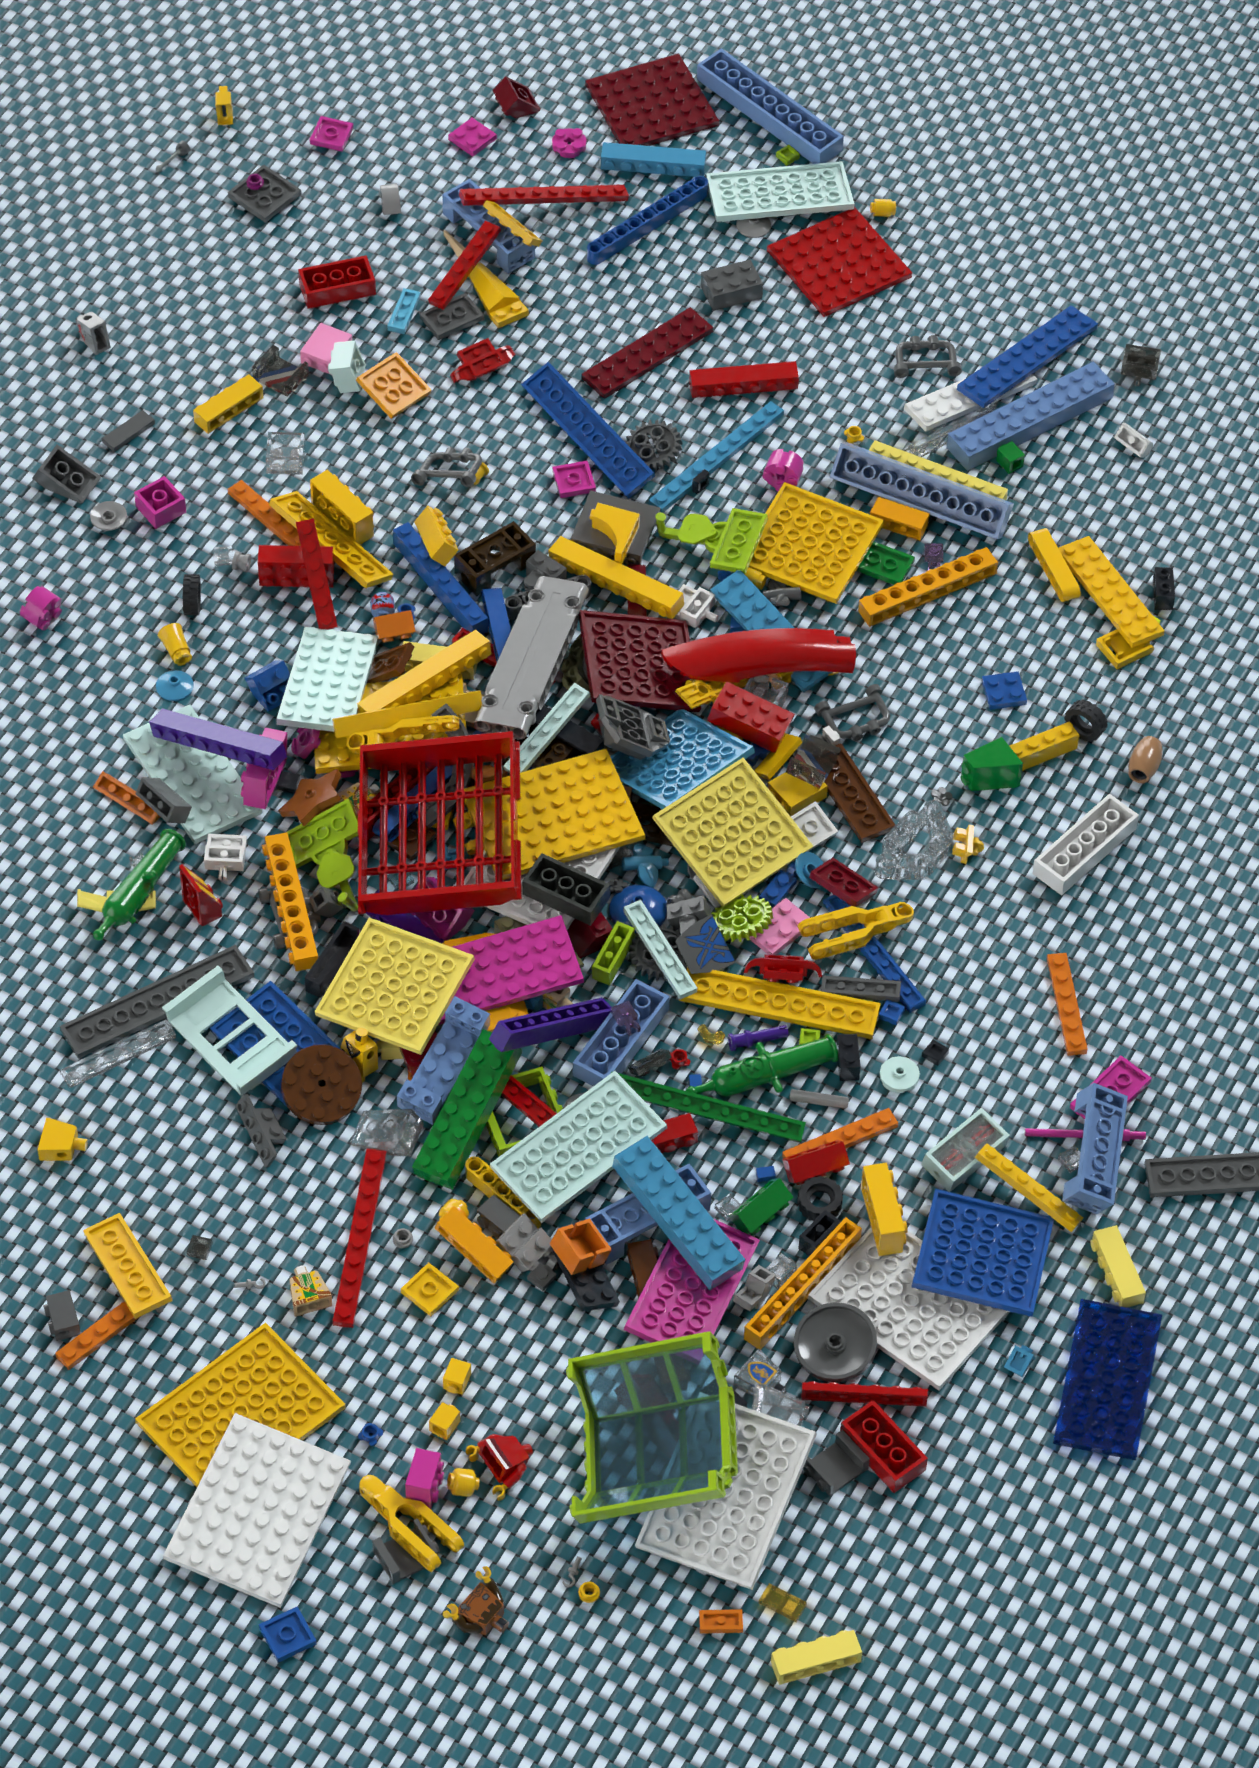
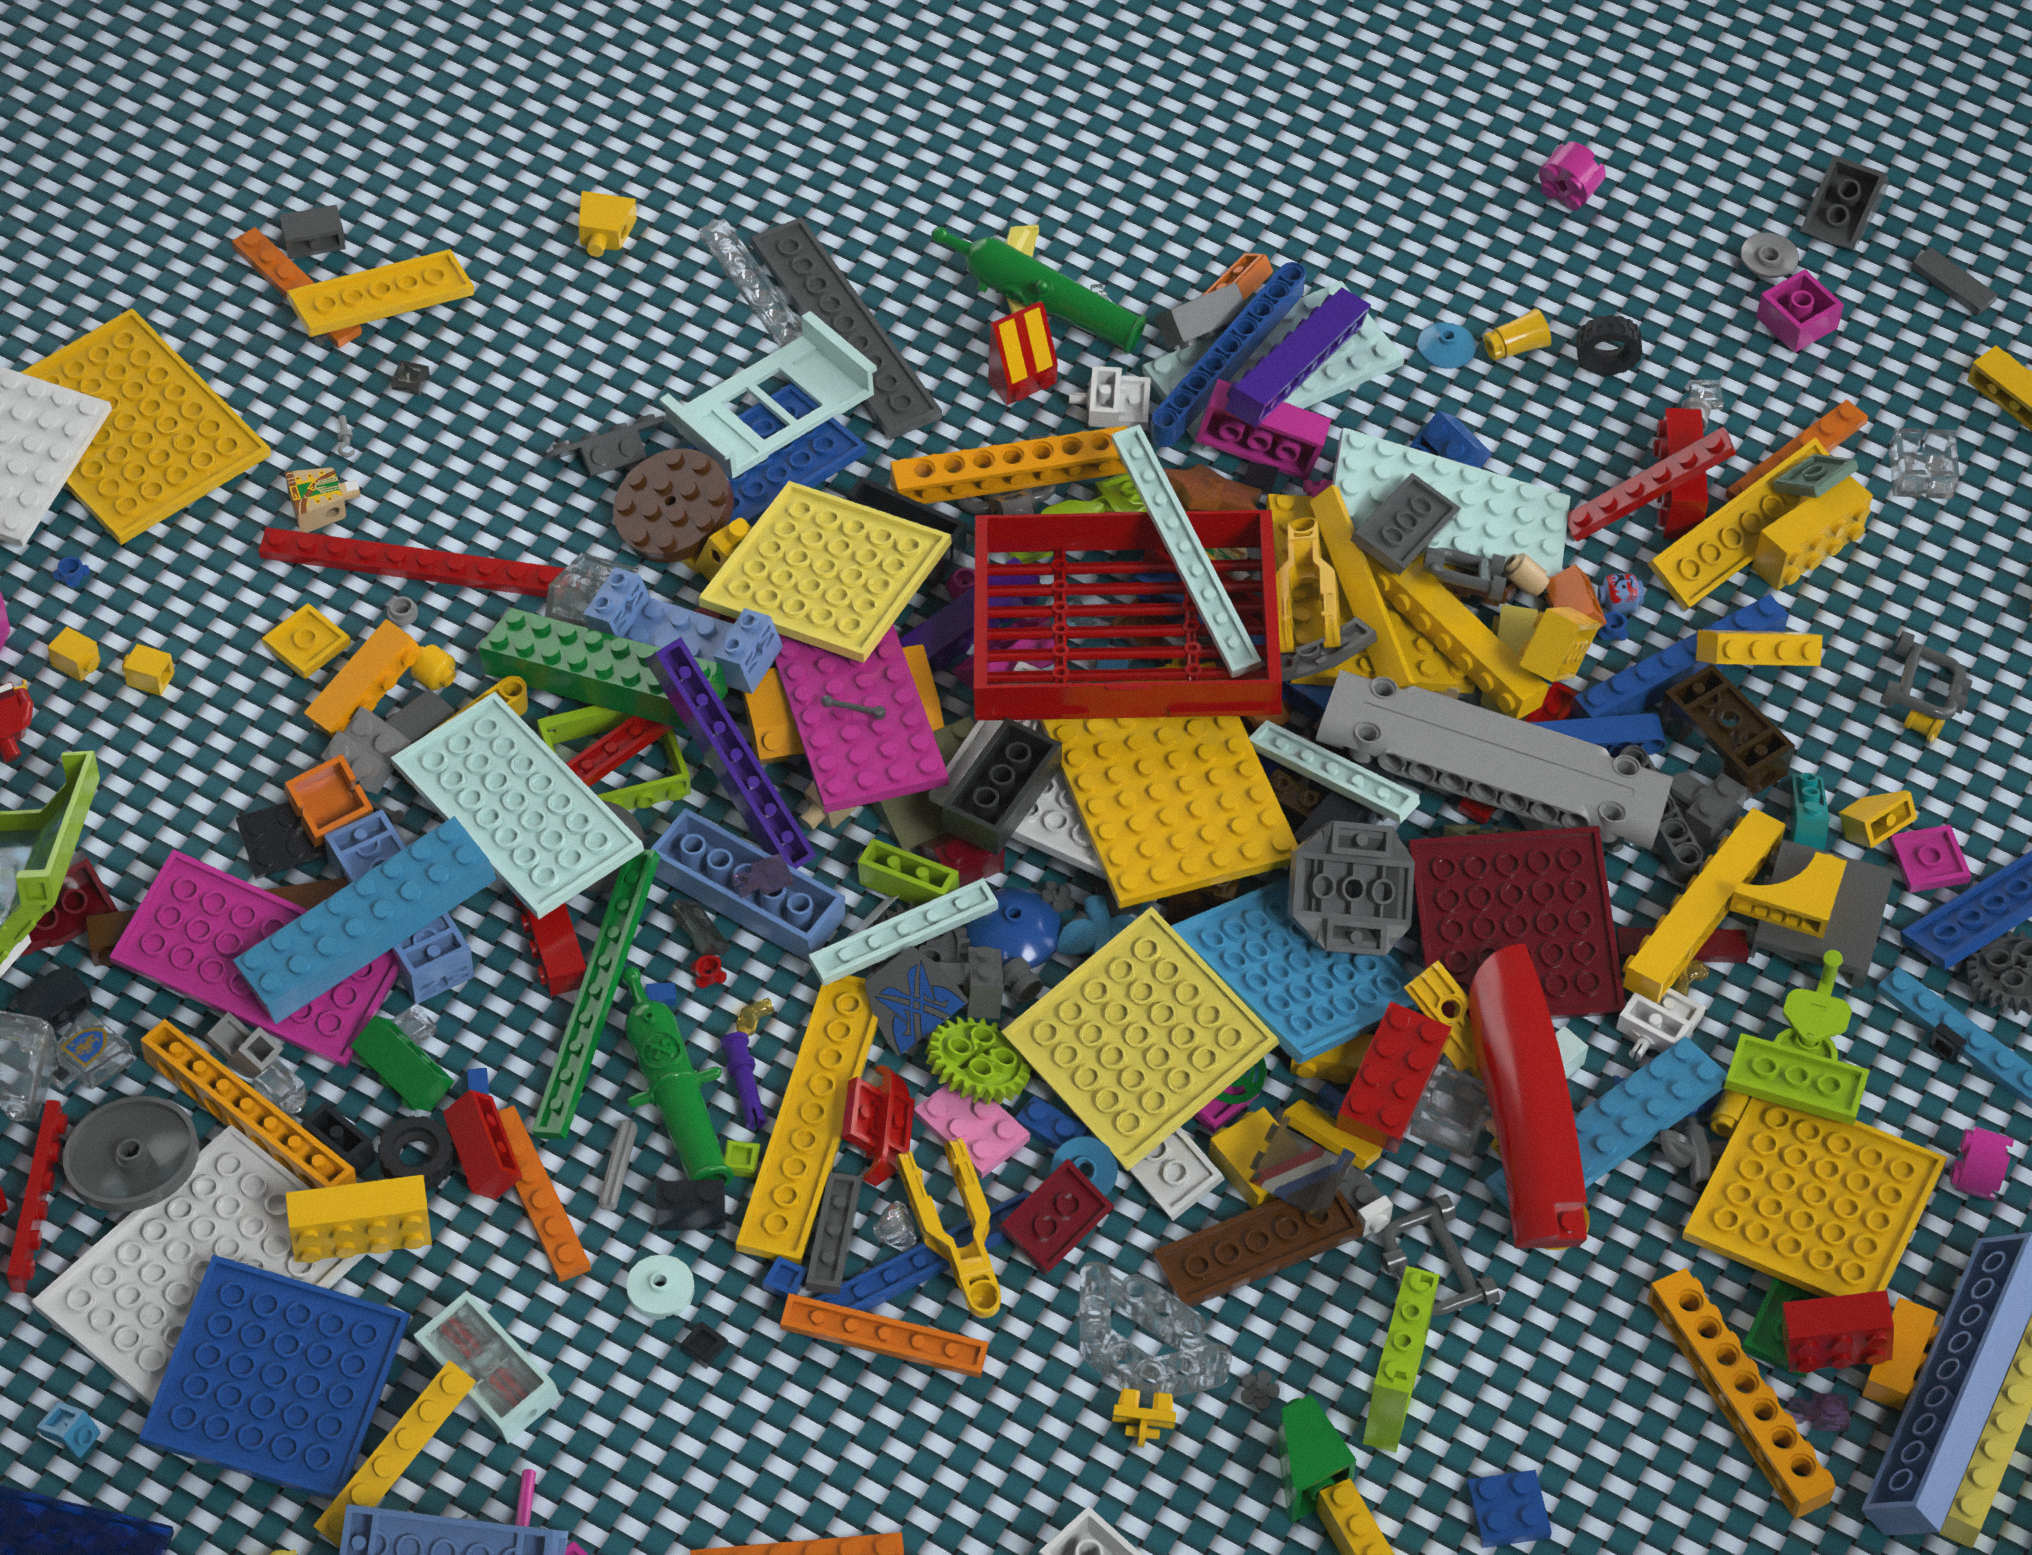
camera: 90 degrees right, 0 degrees up
none -> orange plate [780,1293,989,1378]
none -> dark grey hinge [821,695,886,719]
none -> white sticker [846,895,899,938]
none -> clear brick [873,1201,917,1247]
none -> light aqua plate [1112,424,1262,678]
none -> blue beam [1151,262,1306,447]
none -> dark grey plate [1350,473,1461,576]
none -> lime window [1363,1266,1440,1453]
none -> dark grey bar [1422,547,1506,602]
none -> tan brick [1504,553,1550,597]
none -> yellow brick [1518,607,1601,682]
none -> sand green tile [1773,454,1859,498]
none -> red brick [1782,1290,1894,1373]
none -> teal slope [1790,772,1830,851]
none -> yellow slope [1839,790,1917,848]

